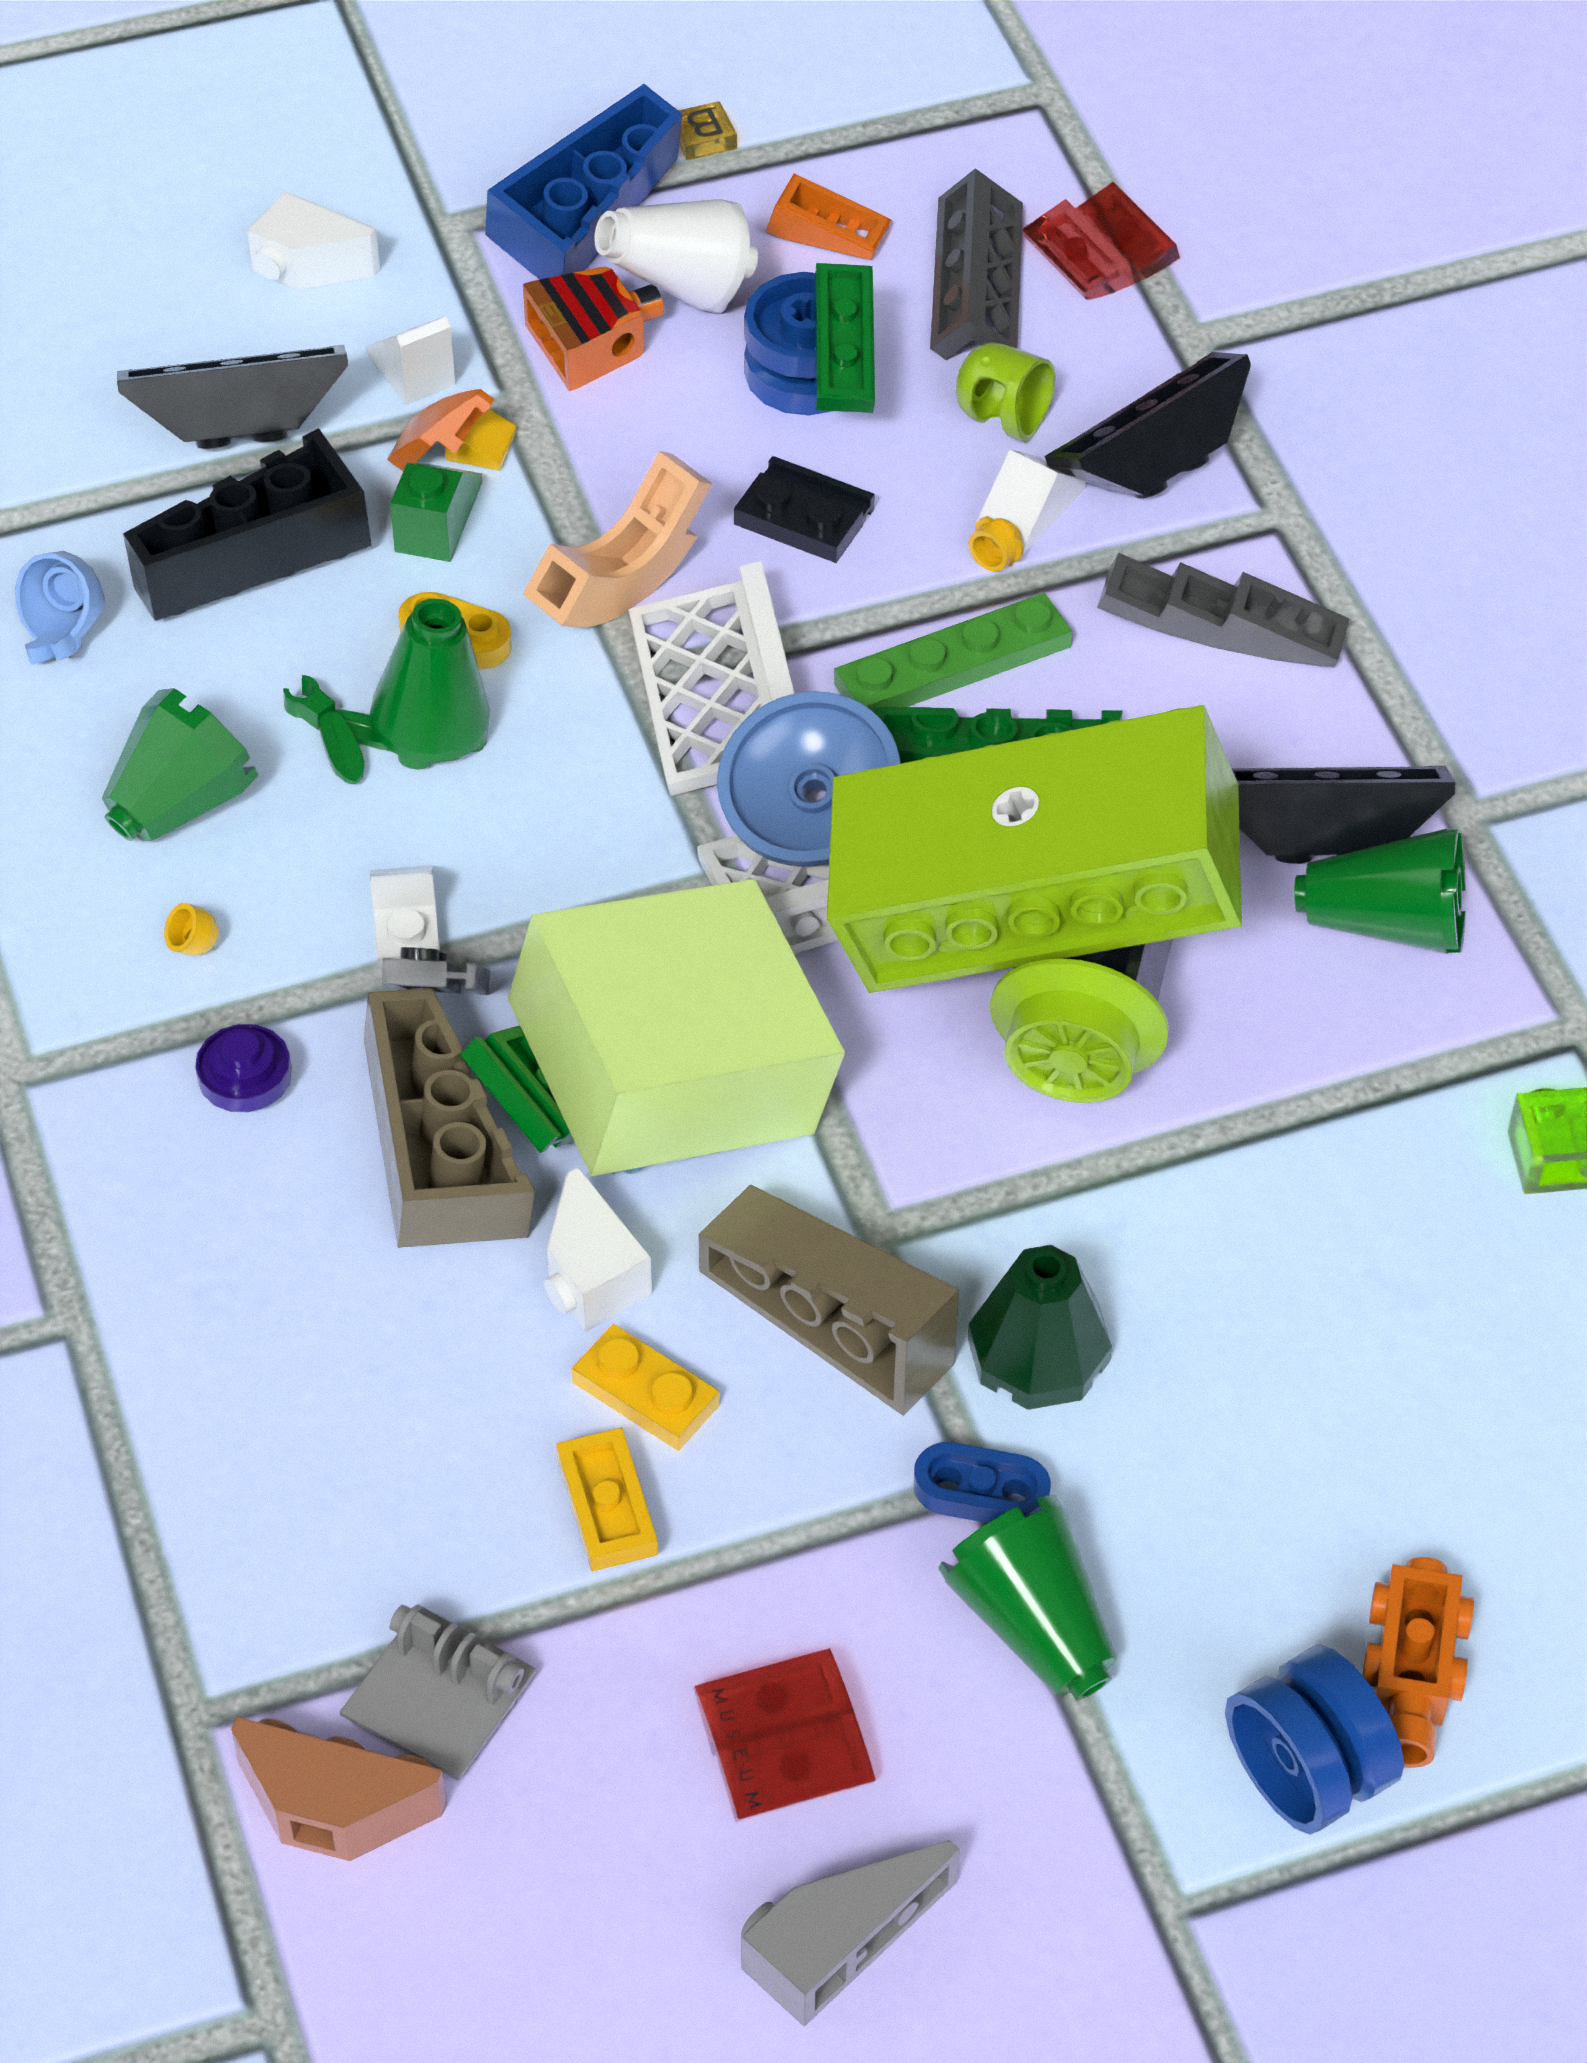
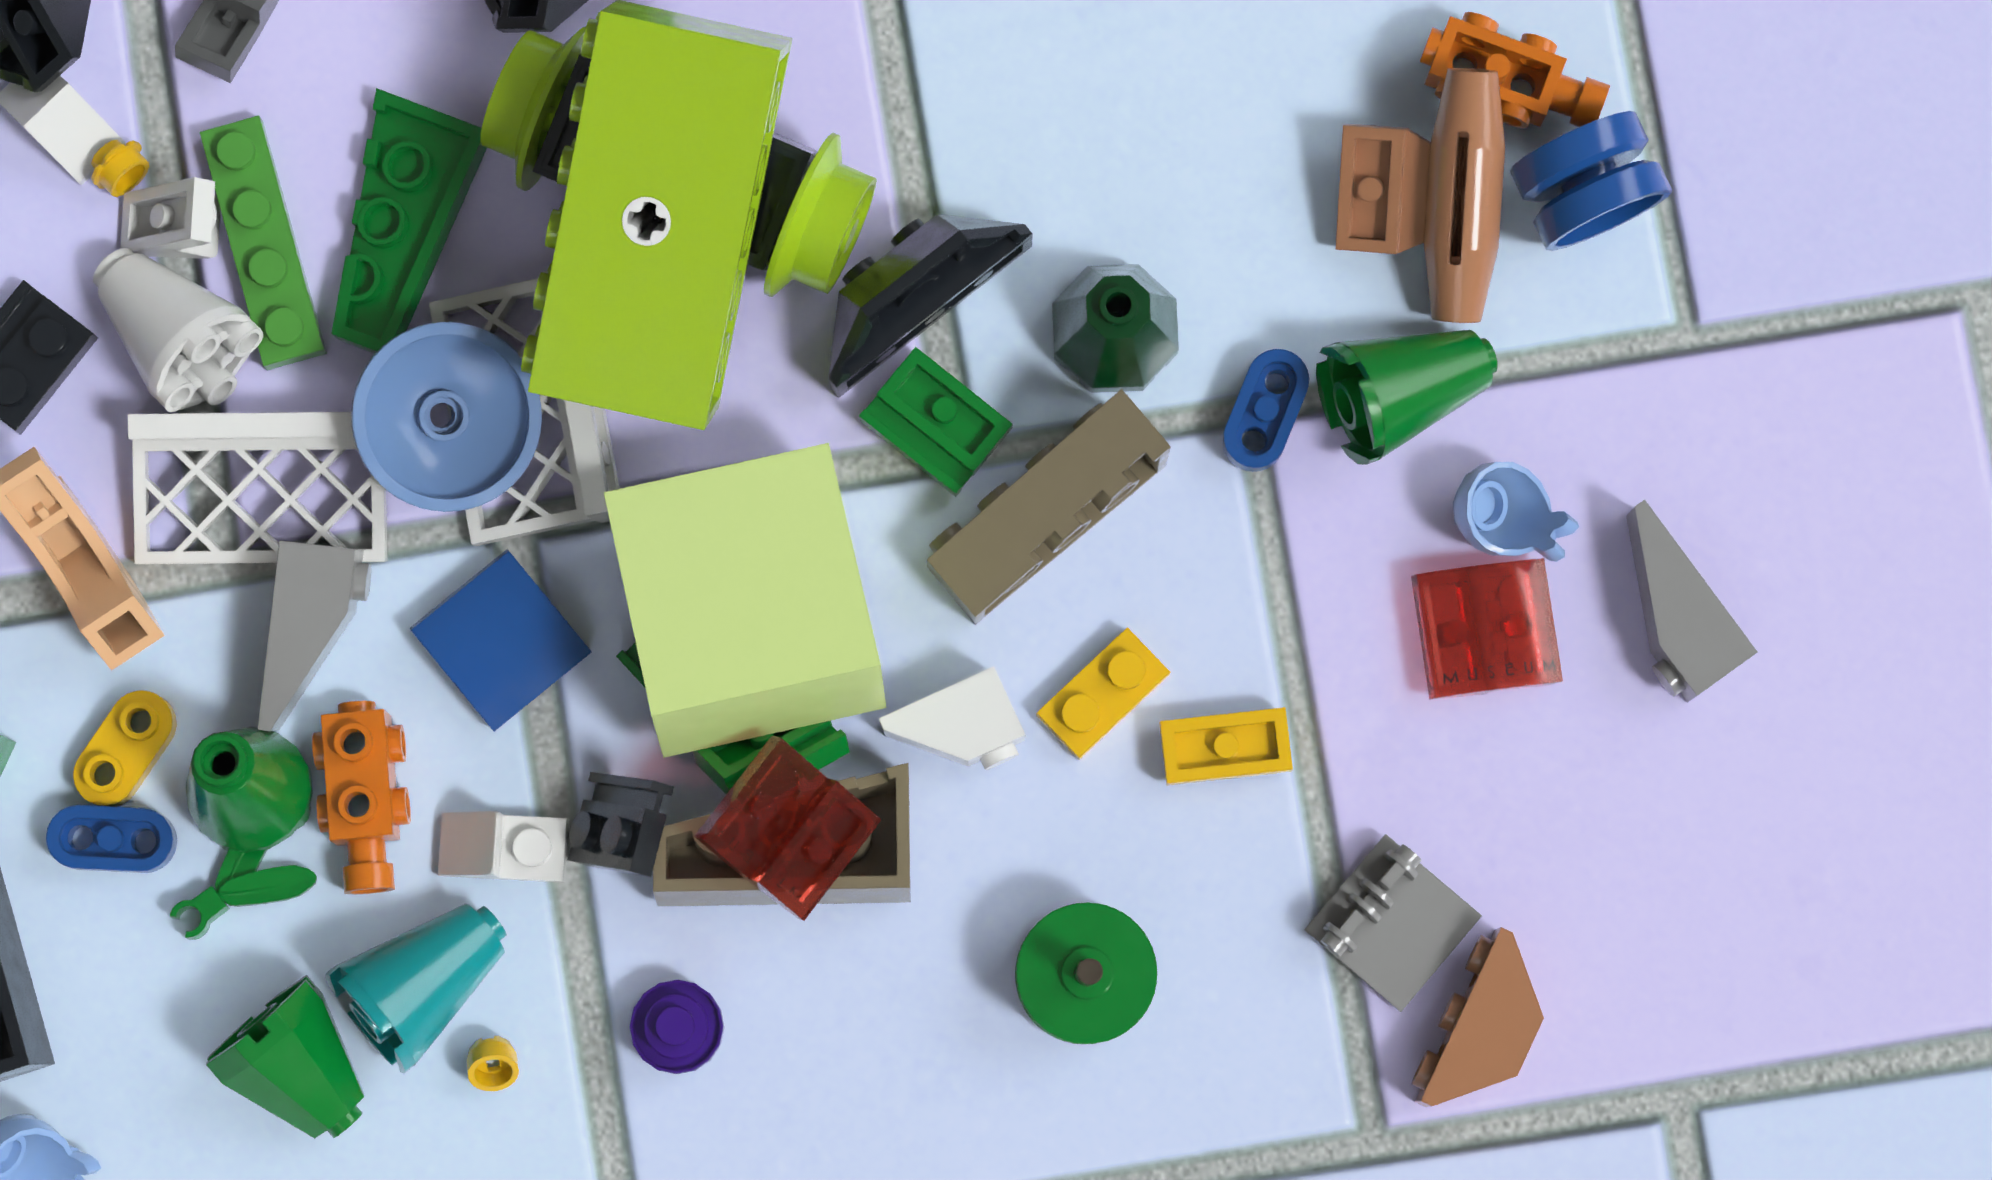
camera: 80 degrees left, 30 degrees up
none -> blue plate [46,805,177,873]
none -> white cone [93,248,263,412]
none -> white slope [120,177,221,259]
none -> light grey slope [257,540,372,731]
none -> orange brick [312,701,411,895]
none -> teal cone [325,903,507,1074]
none -> blue slope [410,549,592,732]
none -> clear red slope [694,736,881,921]
none -> black wedge [829,214,1033,399]
none -> green plate [858,346,1013,497]
none -> green wheel [1015,902,1158,1045]
none -> nougat plate [1335,68,1506,323]
none -> light blue piece [1453,462,1579,562]

